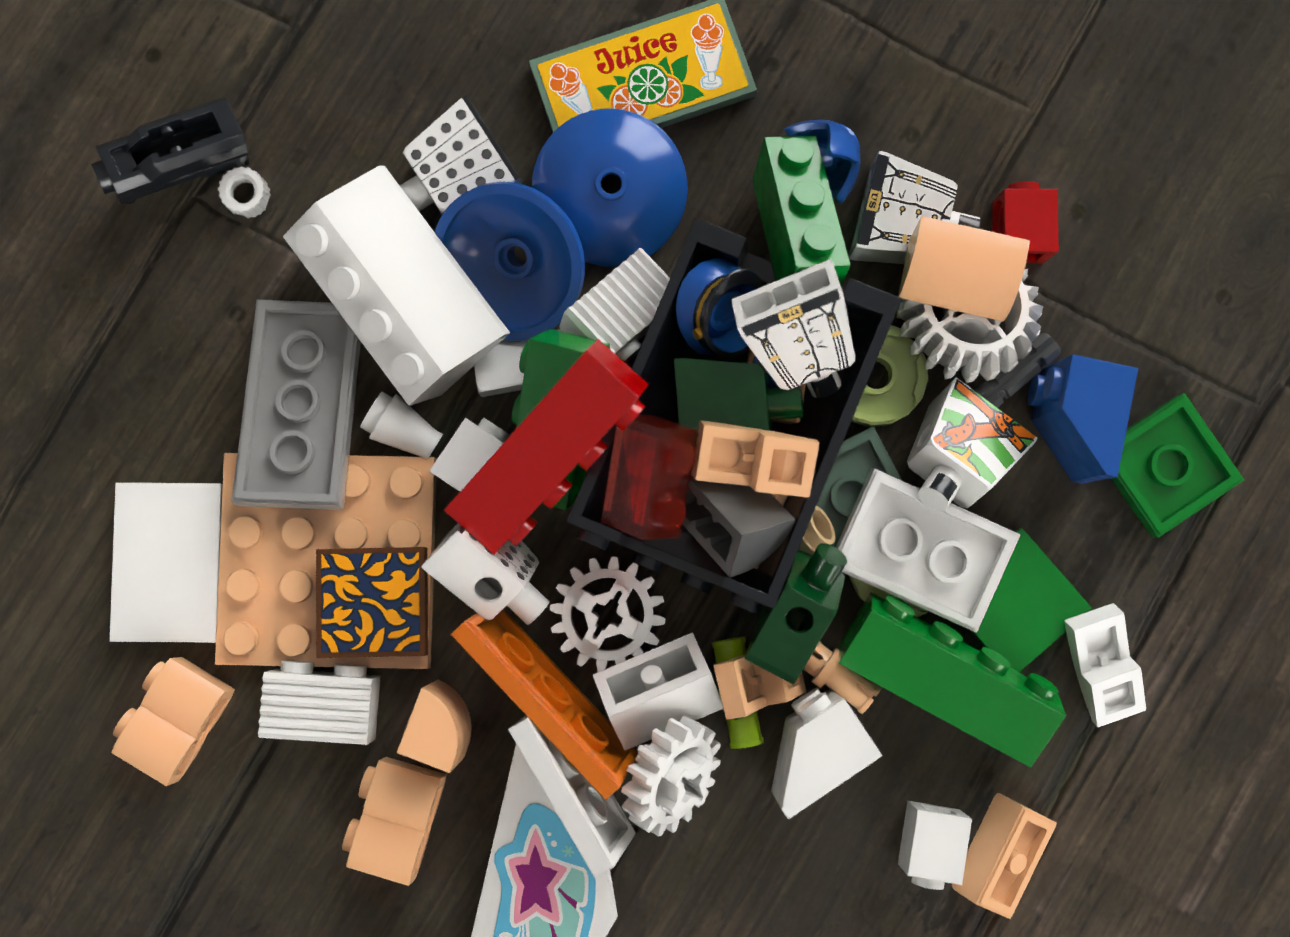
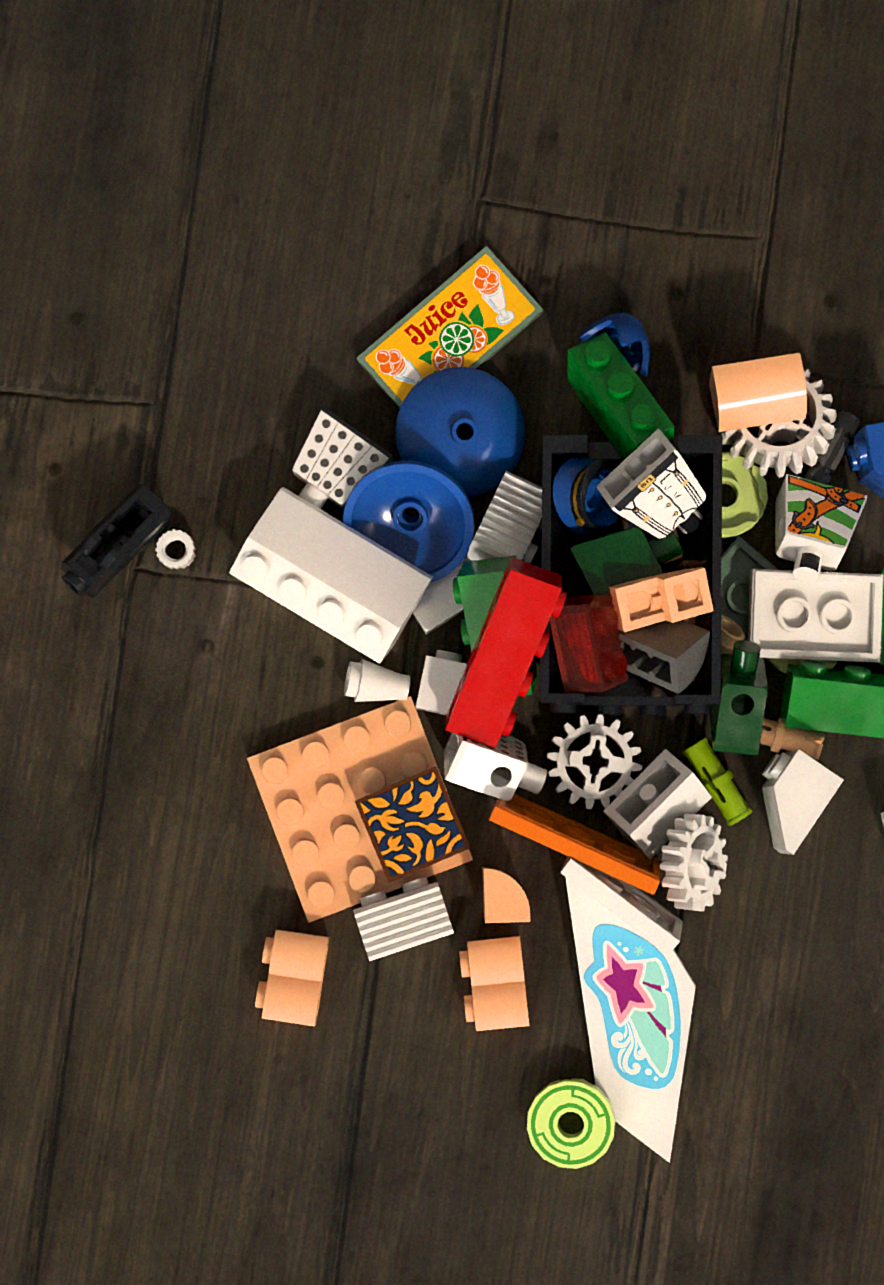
camera: 20 degrees left, 0 degrees up
white tile [110,482,223,643] -> none
light grey tile [232,300,361,510] -> none
light nougat slope [713,654,807,720] -> none
white torso [849,151,980,264] -> none
red brick [991,181,1059,263] -> none

